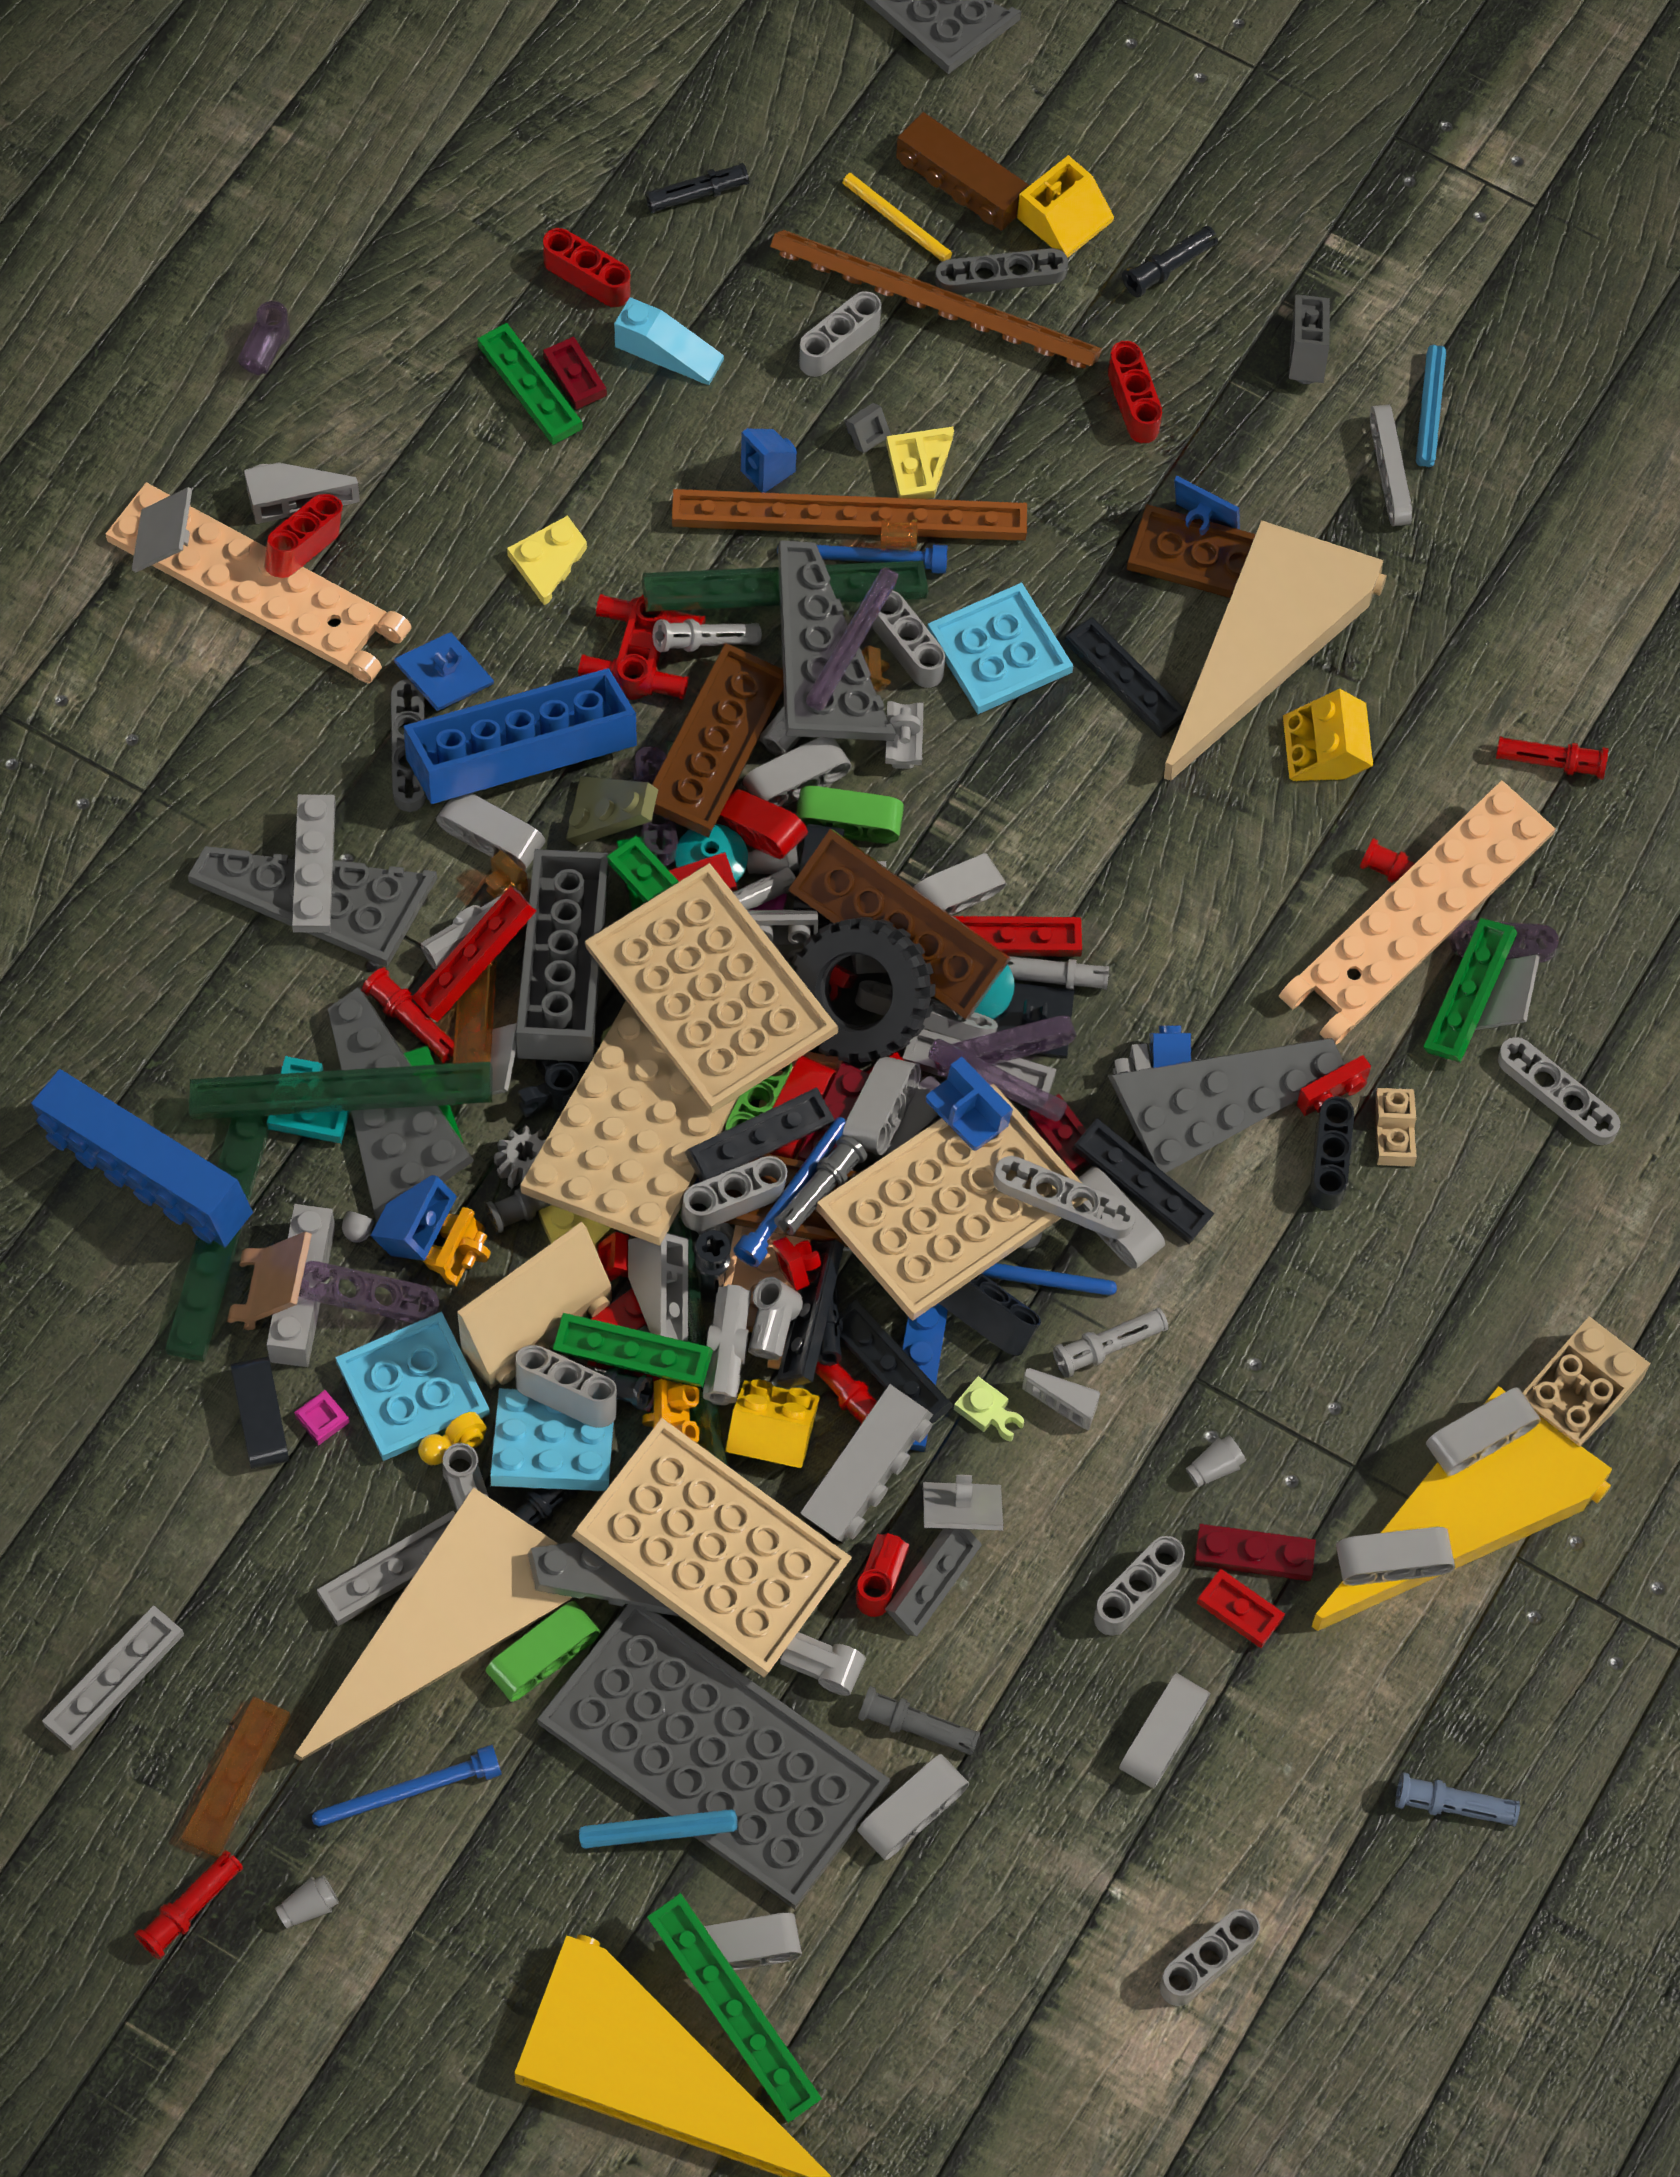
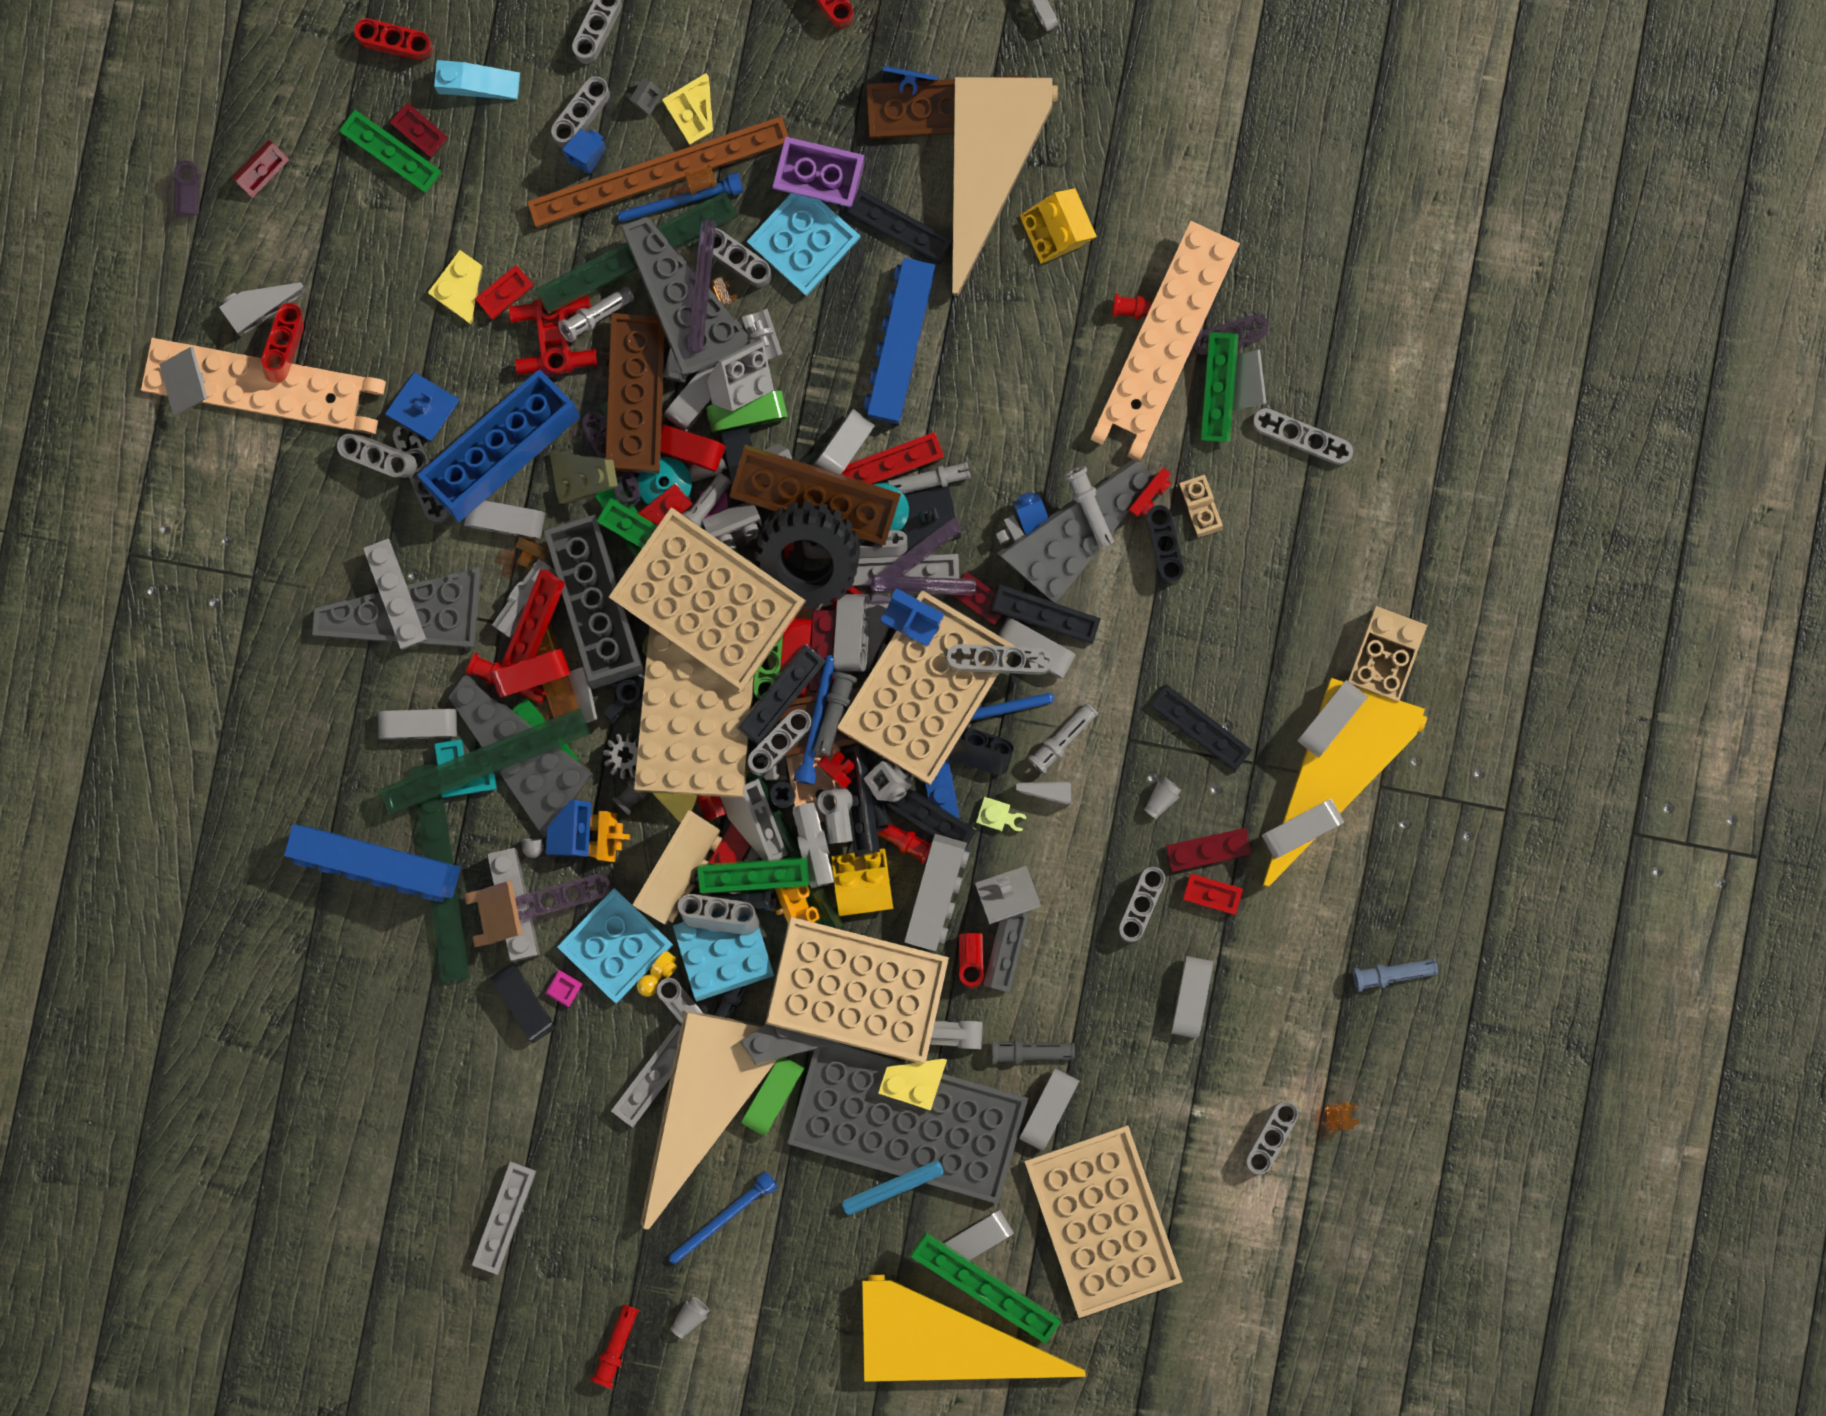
camera: 10 degrees left, 20 degrees up
clear orange tile [181,1697,290,1858] -> none
red pin [1496,736,1608,780] -> none
none -> plate [232,140,289,198]
none -> light grey beam [337,434,417,478]
none -> light grey beam [378,709,457,740]
none -> red plate [475,264,534,320]
none -> red beam [490,648,571,698]
none -> light grey beam [551,76,610,148]
none -> light grey slope [707,340,774,411]
none -> medium lavender slope [773,137,864,207]
none -> light grey brick [863,761,913,802]
none -> blue brick [864,258,935,425]
none -> light yellow wing [879,1059,947,1110]
none -> tan plate [1024,1125,1183,1318]
none -> light grey pin [1064,466,1115,548]
none -> black tile [1149,684,1252,772]
none -> clear orange tile [1325,1102,1359,1132]

